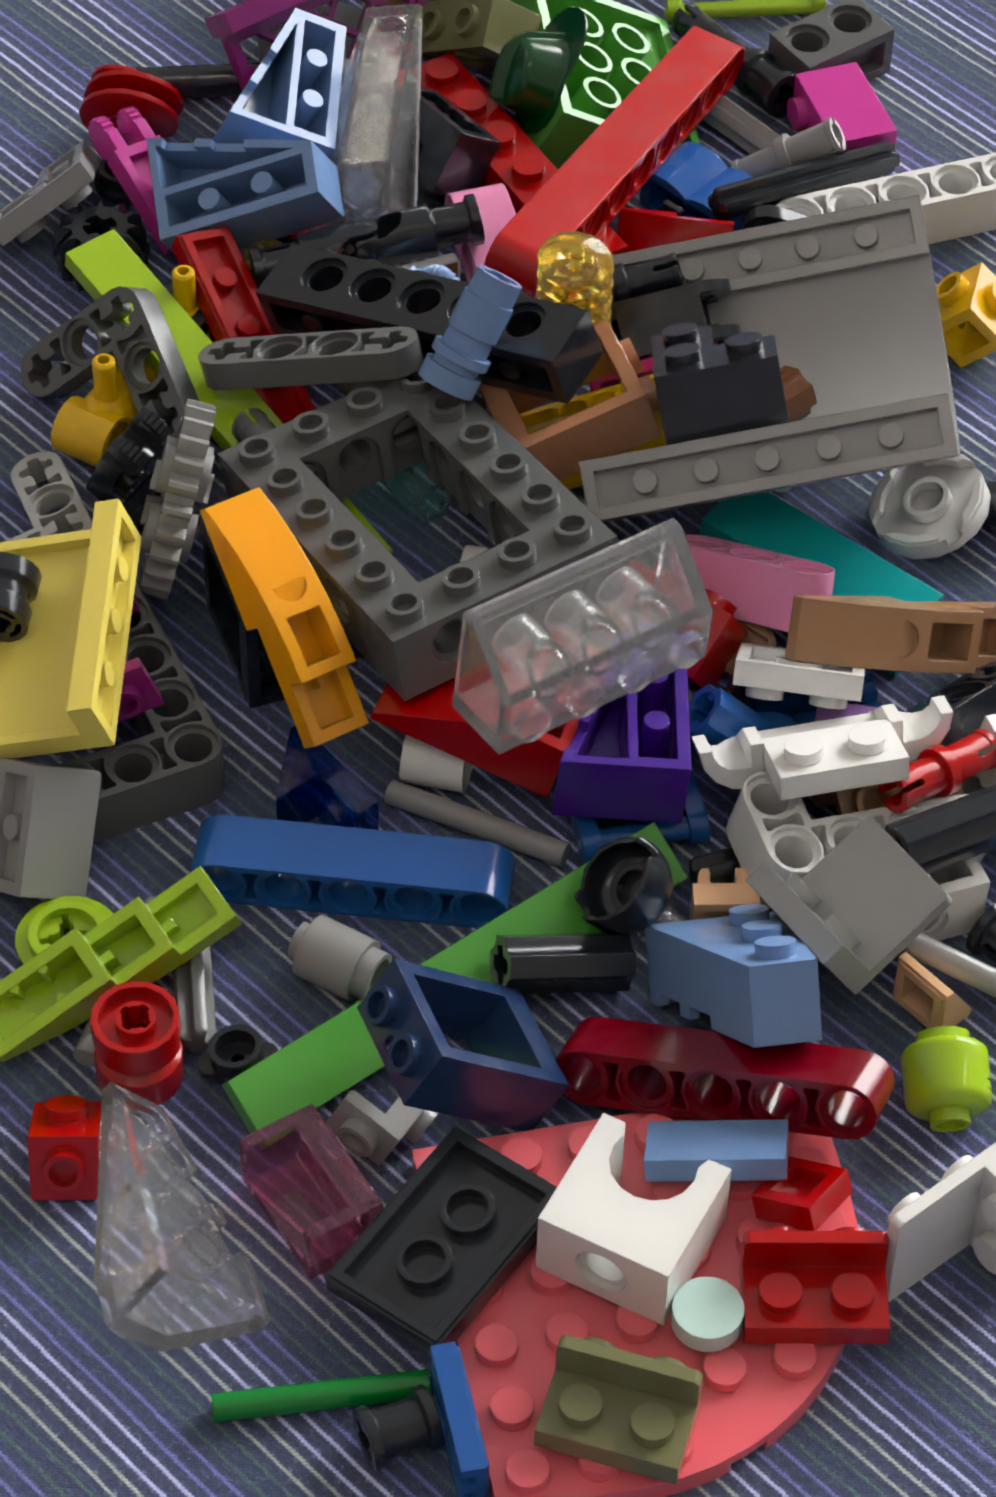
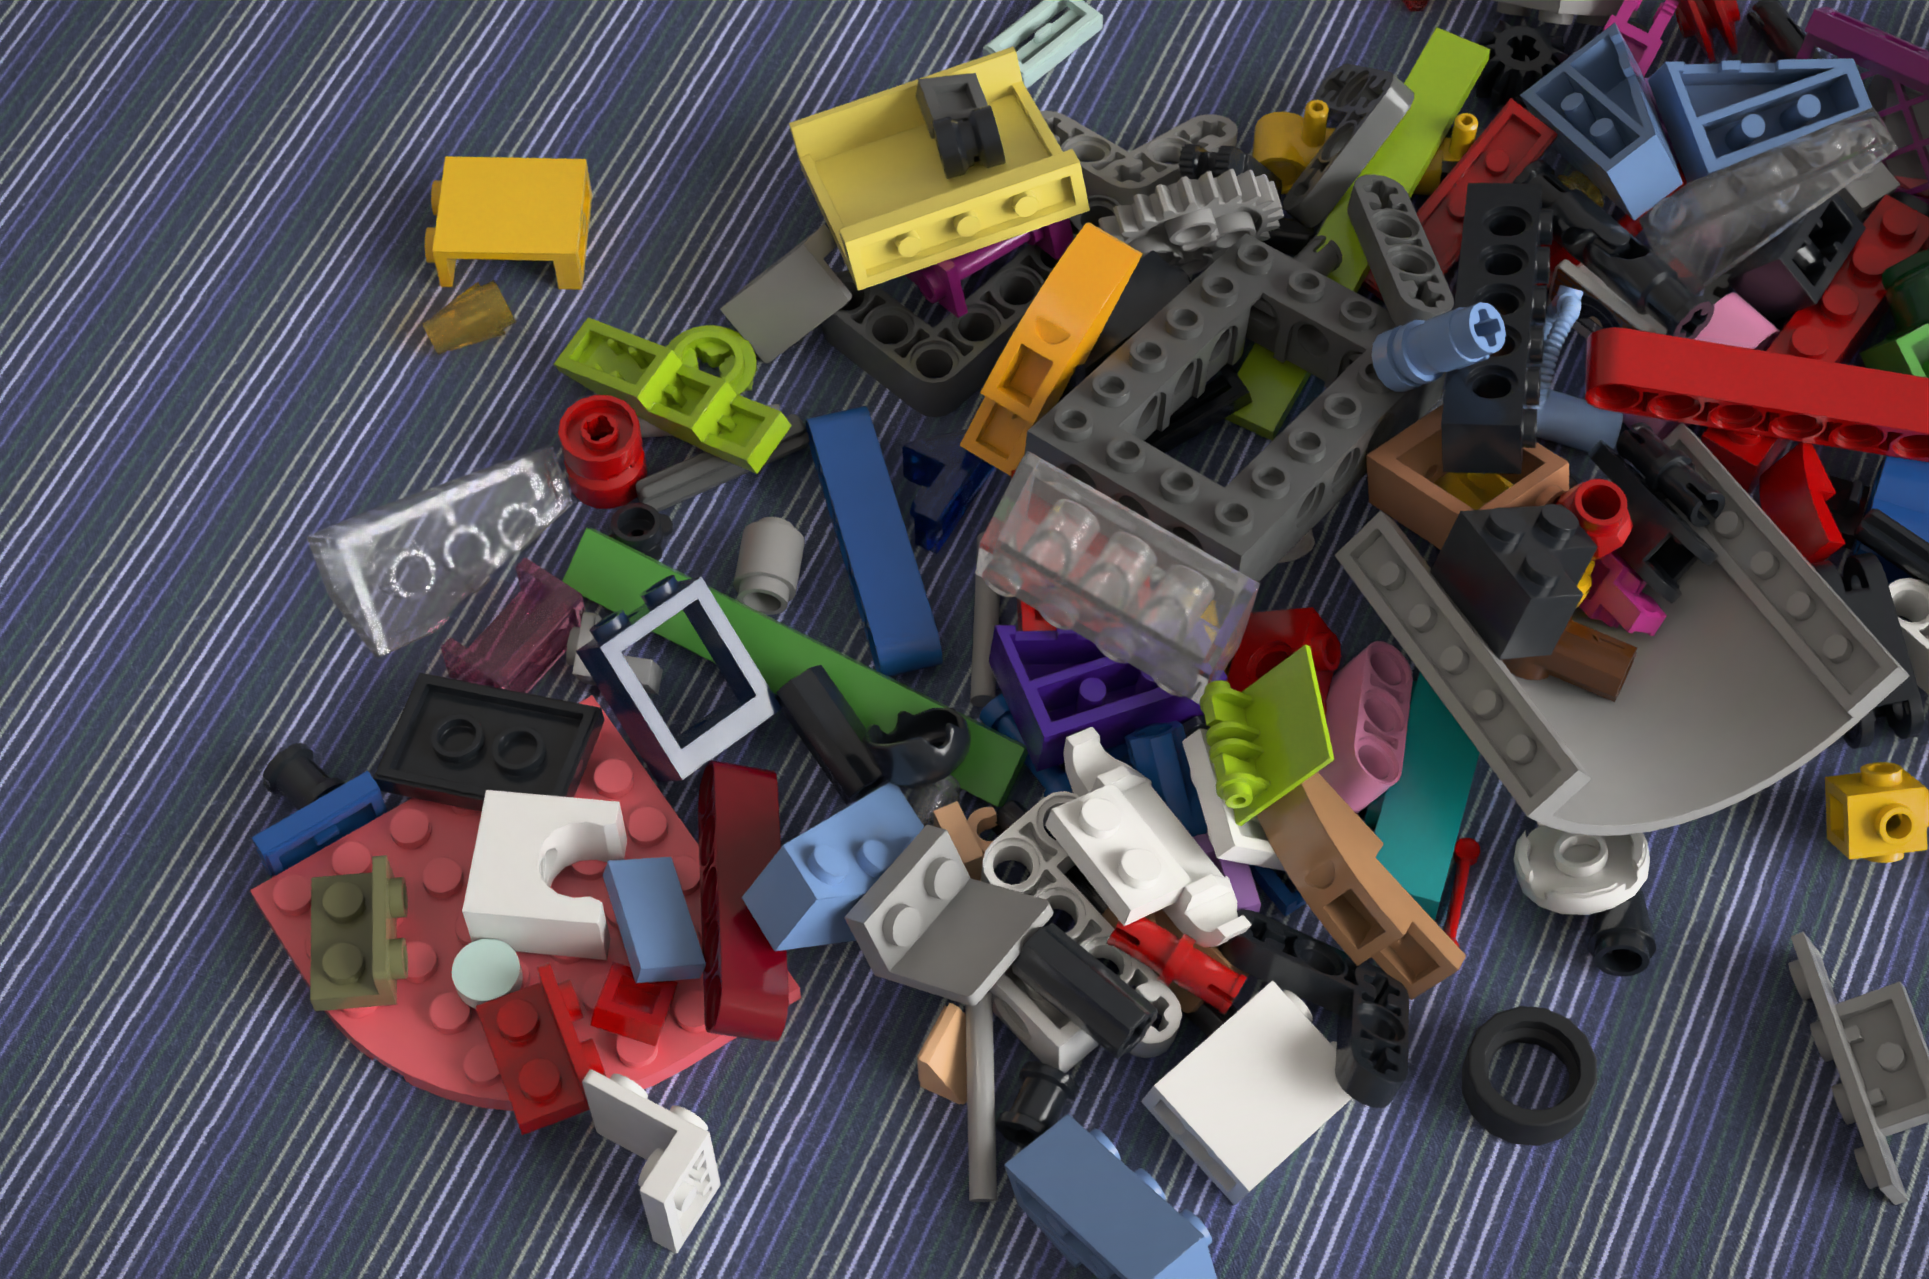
camera: 70 degrees right, 10 degrees up
red bracket [28,1095,105,1201] -> none
green bar [211,1369,431,1423] -> none
clear yellow piece [536,231,614,325] -> none
lime head [901,1026,993,1132] -> none
none -> lime hinge [1199,645,1334,826]
none -> red rock [1556,479,1633,561]

